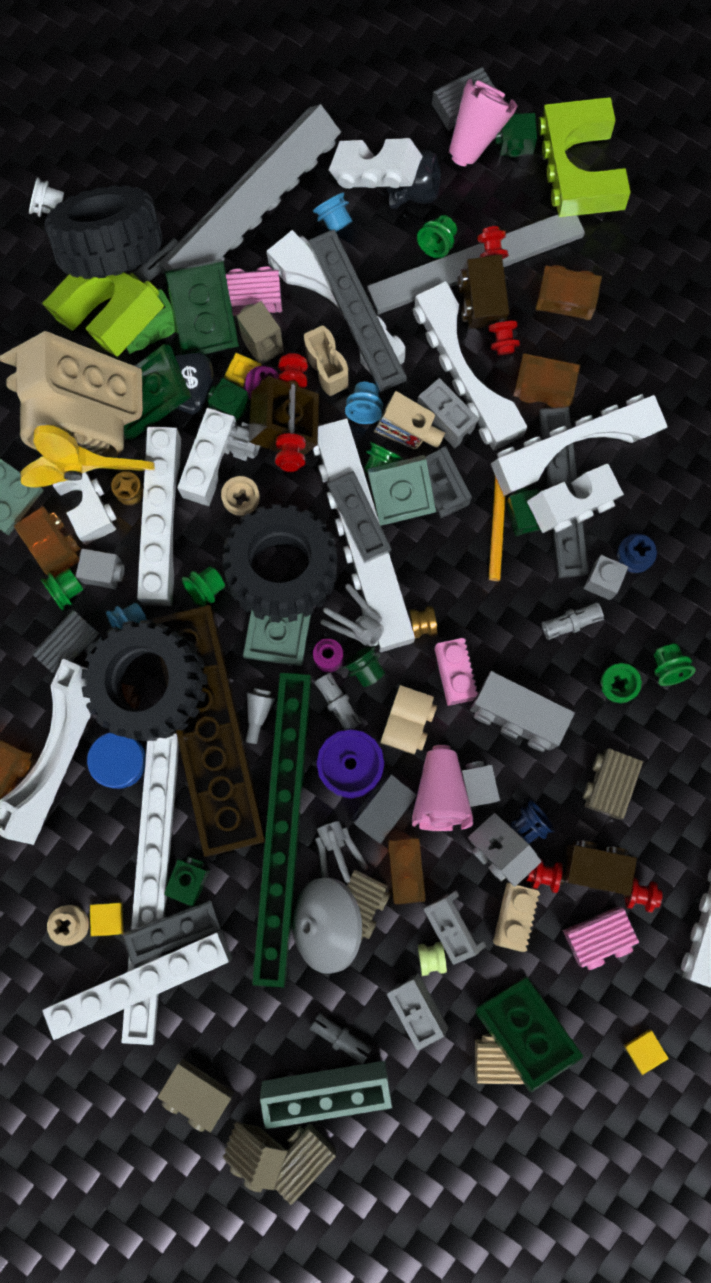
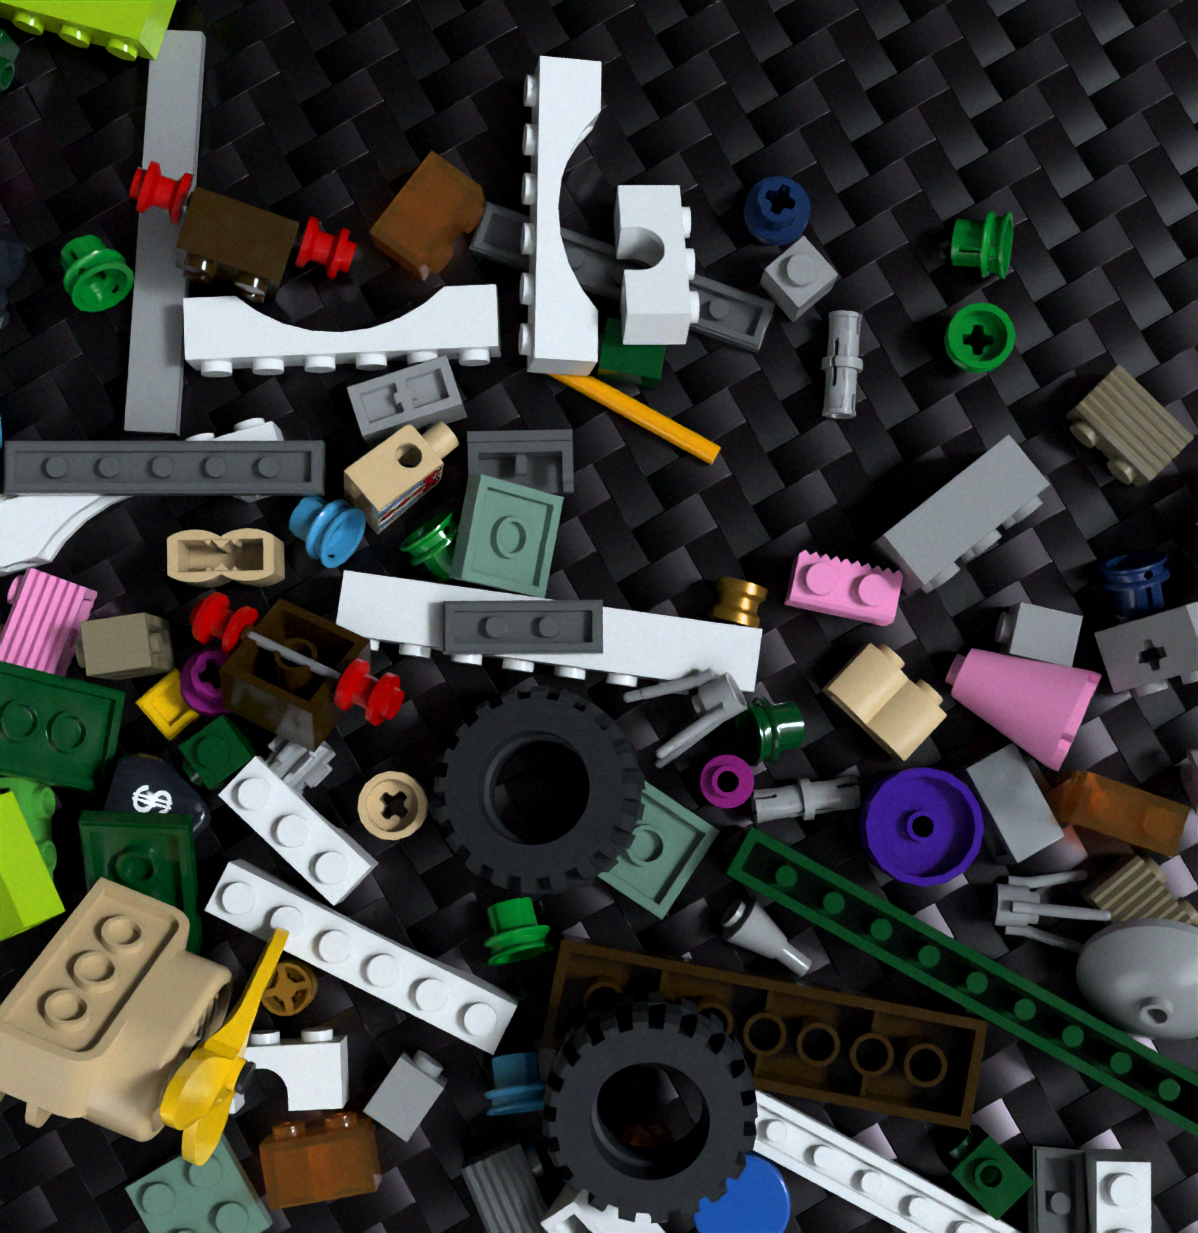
camera: 65 degrees left, 5 degrees up
green piece [40,568,84,611] -> none
clear orange brick [536,265,602,320] -> none

